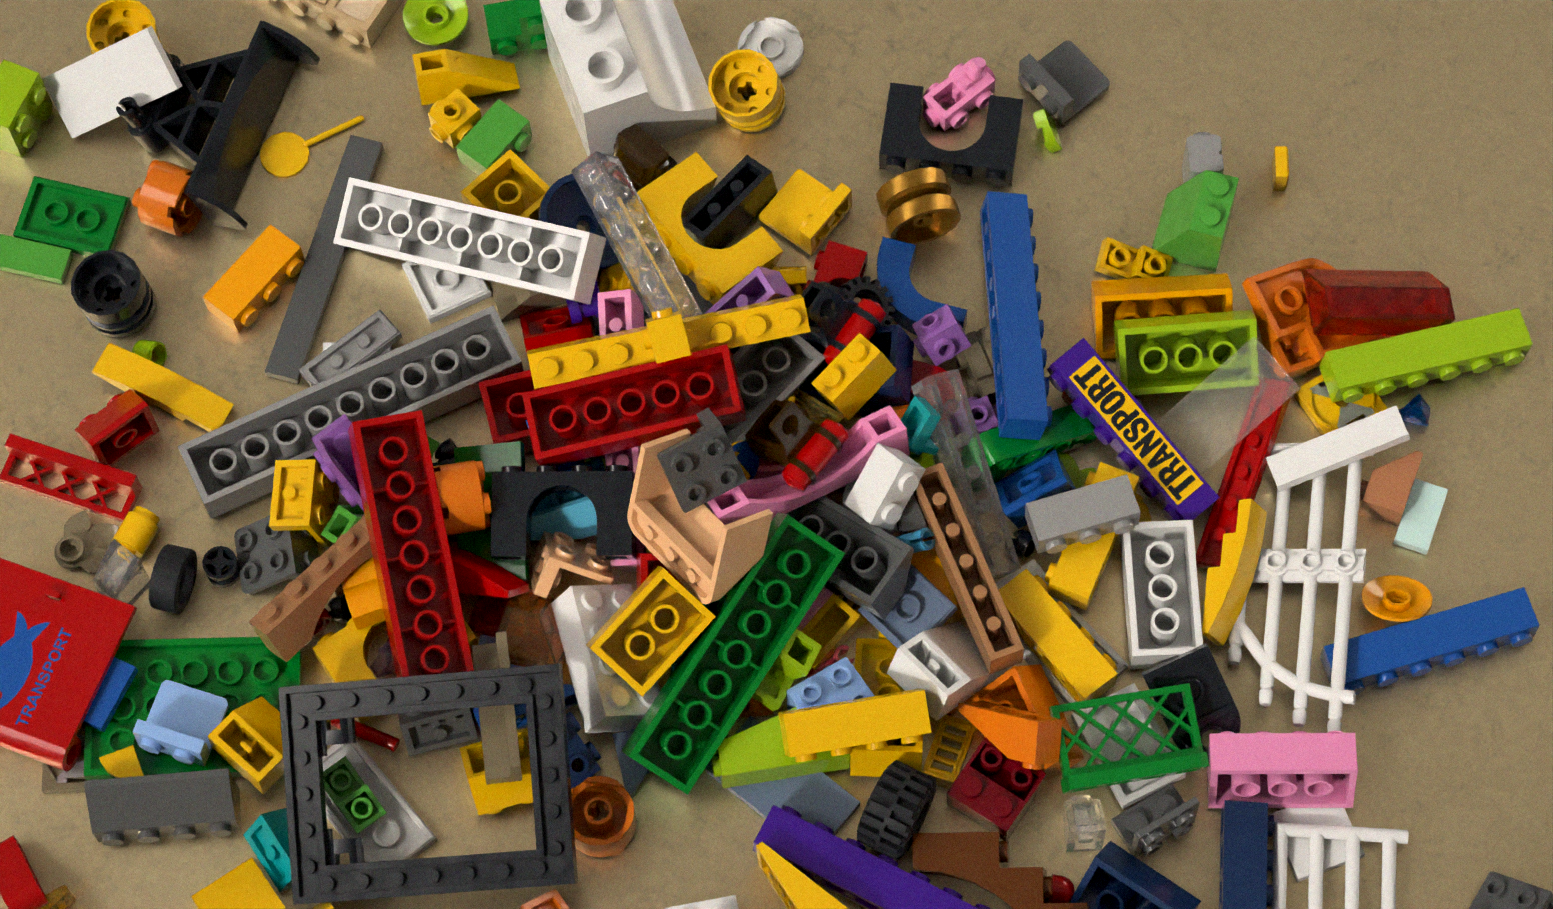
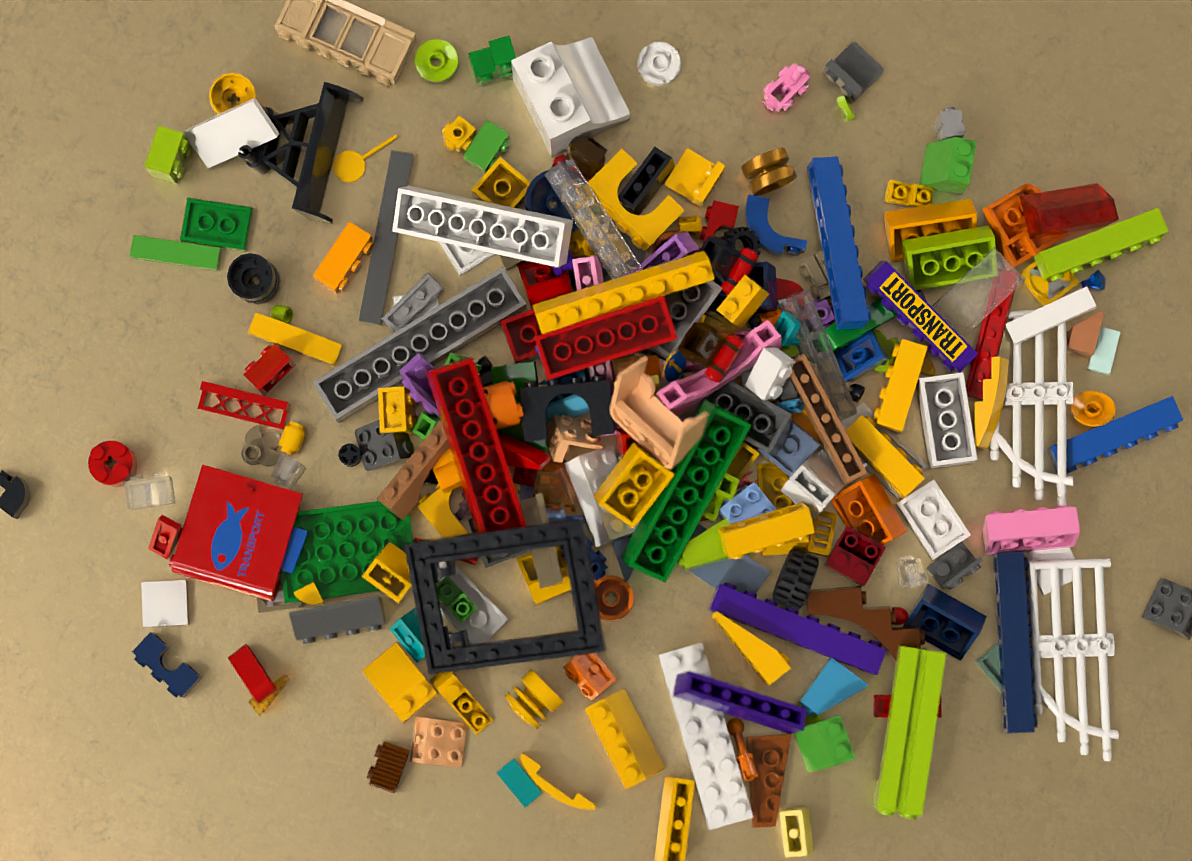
camera: 10 degrees left, 15 degrees up
orange brick [132,160,203,237] -> none
light blue bracket [133,680,229,766] -> none
black tyre [149,544,197,614] -> none
yellow slope [412,49,520,106] -> none
yellow brick [640,307,691,364] -> none
dark grey bracket [657,408,747,513] -> none
yellow wheel [708,49,786,132] -> none
black arch [879,83,1023,187] -> none
medium lavender brick [912,304,972,366] -> none
orange slope [958,700,1062,770] -> none
light grey brick [1025,474,1141,554] -> none
green fence [1049,683,1209,794] -> none
black tile [1142,643,1241,756] -> none
yellow tile [1272,146,1289,191] -> none

